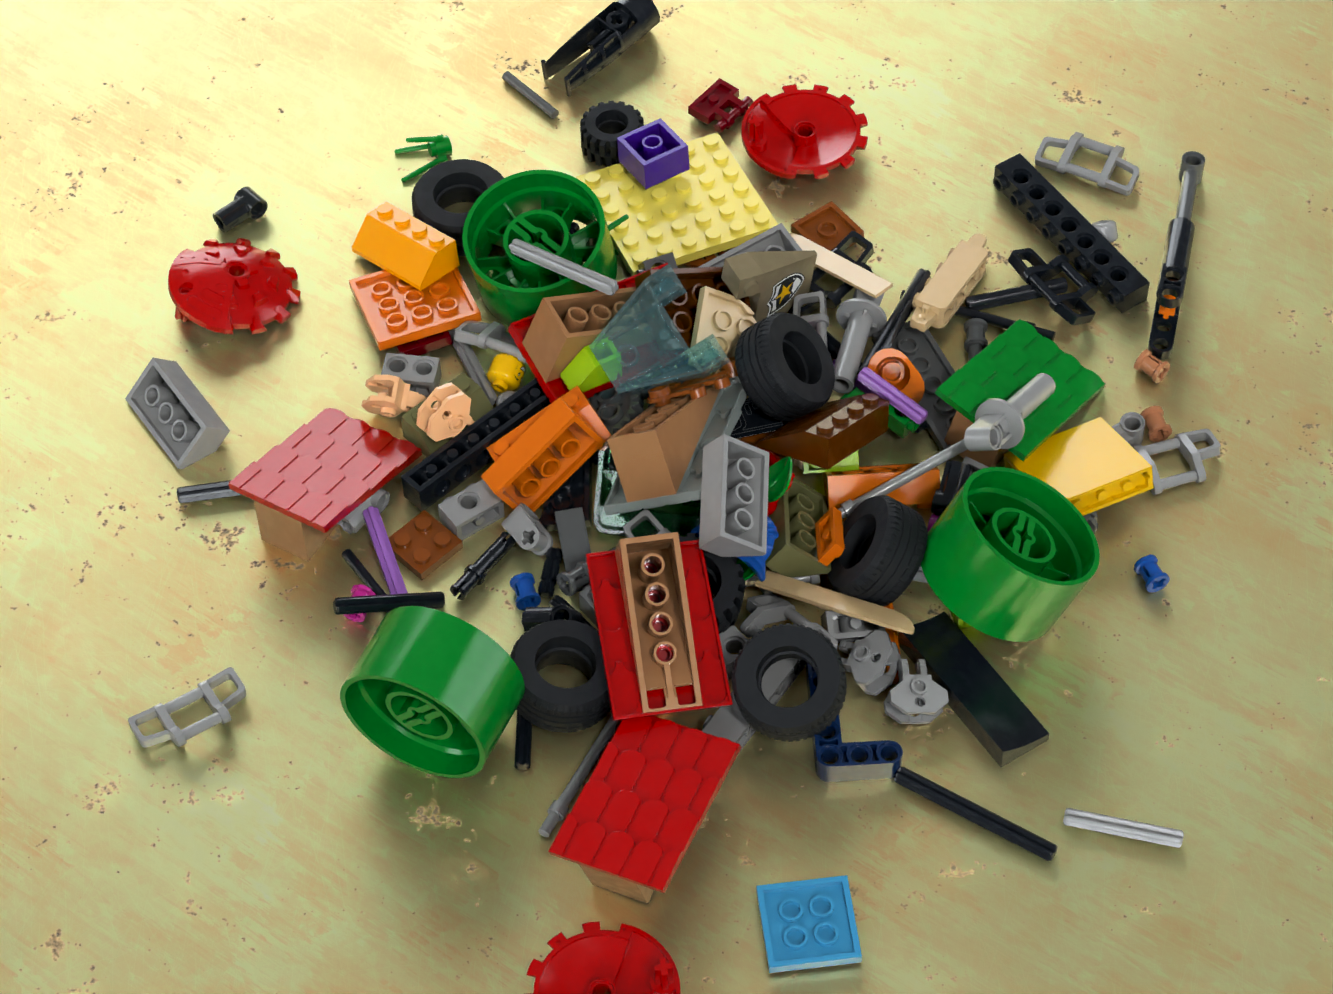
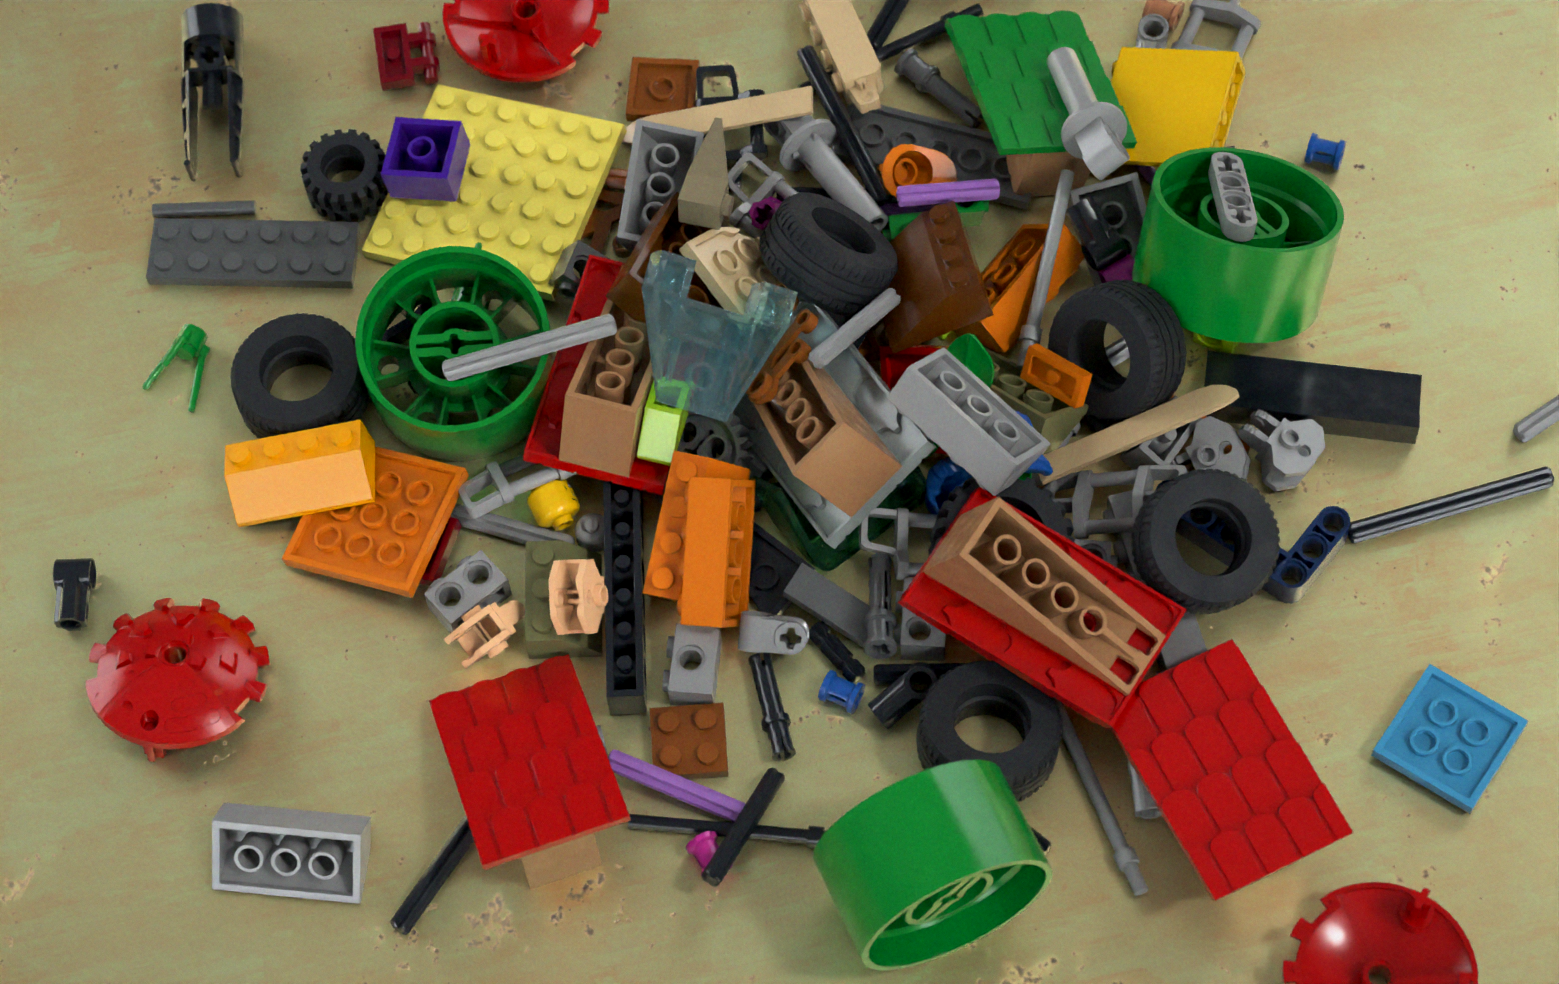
camera: 45 degrees left, 10 degrees up
none -> dark grey plate [146,218,360,288]
none -> light grey axle [809,288,901,369]
none -> light grey beam [1208,152,1258,242]

